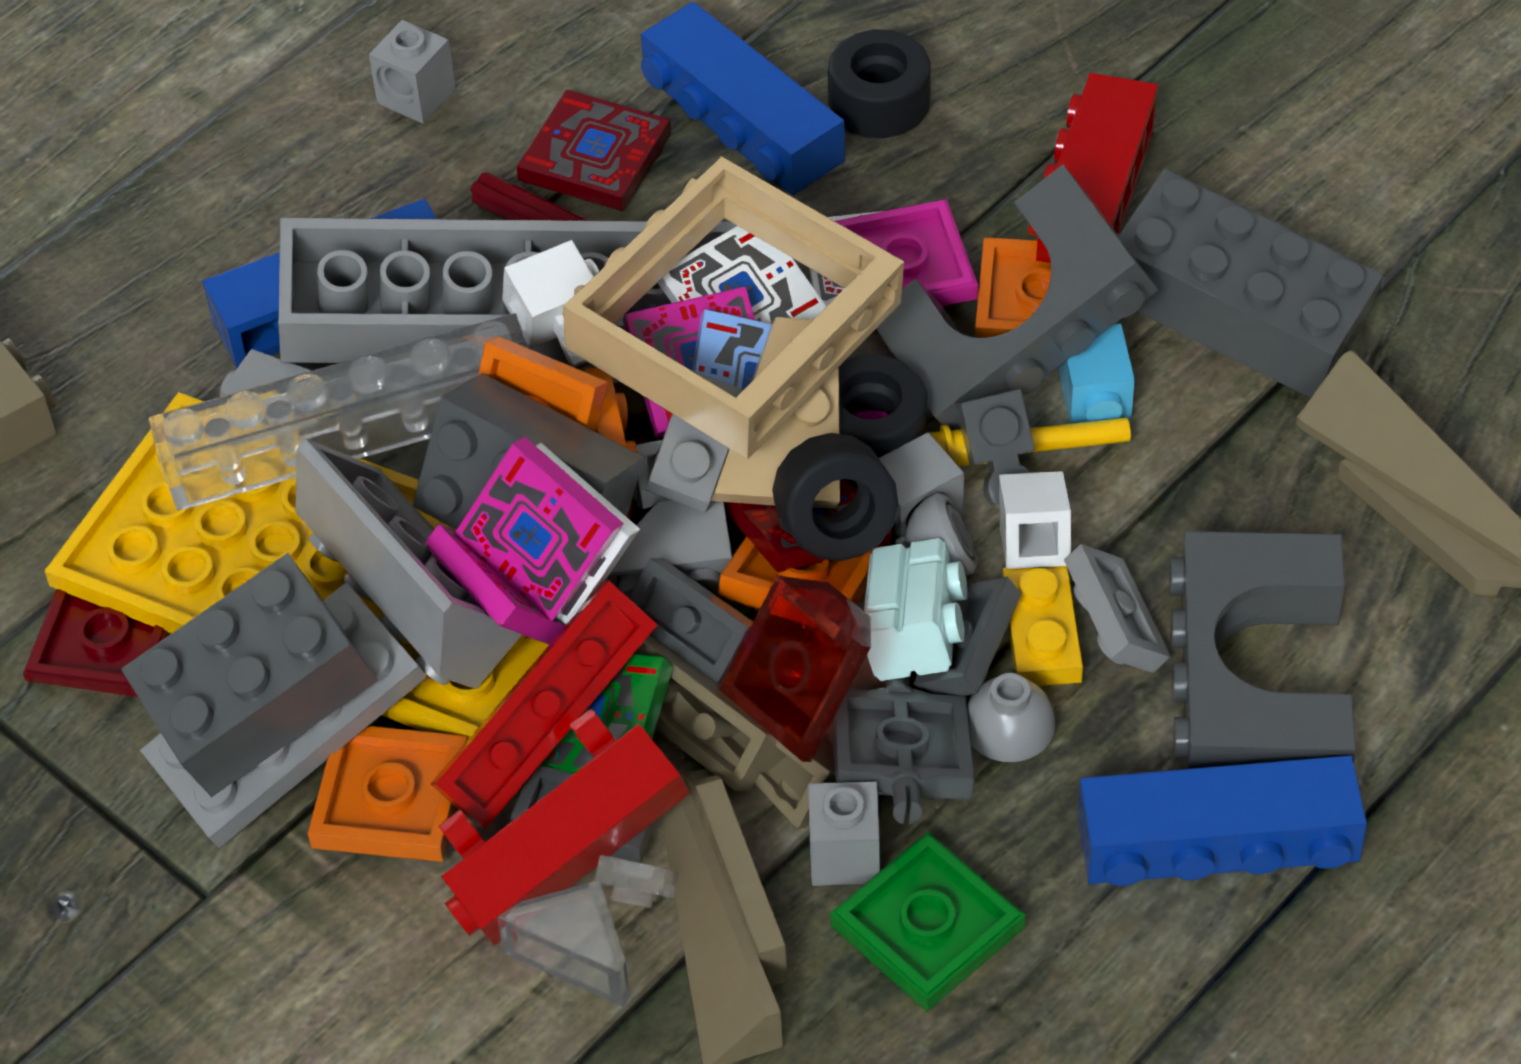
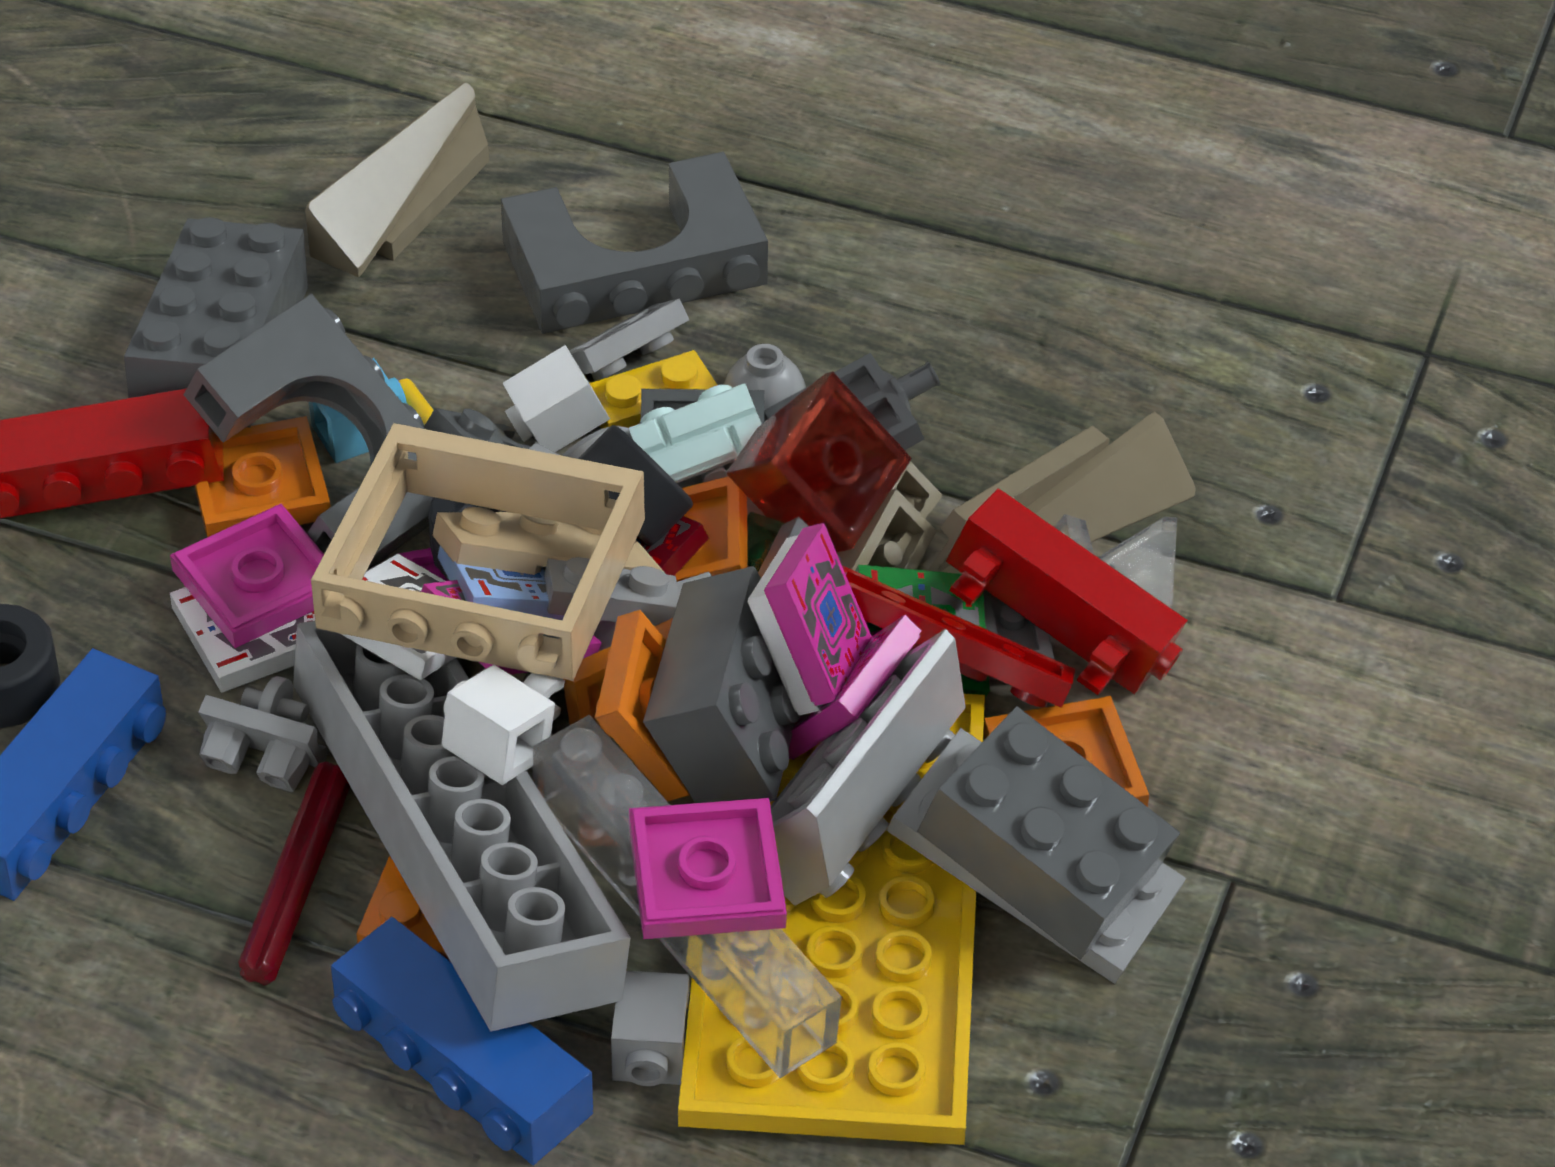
camera: 115 degrees left, 5 degrees down
dark red tile [23,589,171,697] -> none
light grey brick [369,20,456,124] -> none
dark red tile [516,89,671,212] -> none
light grey brick [808,781,880,886] -> none
green tile [830,832,1026,1012] -> none
blue brick [1077,755,1367,886] -> none
none -> dark pink tile [628,798,787,939]

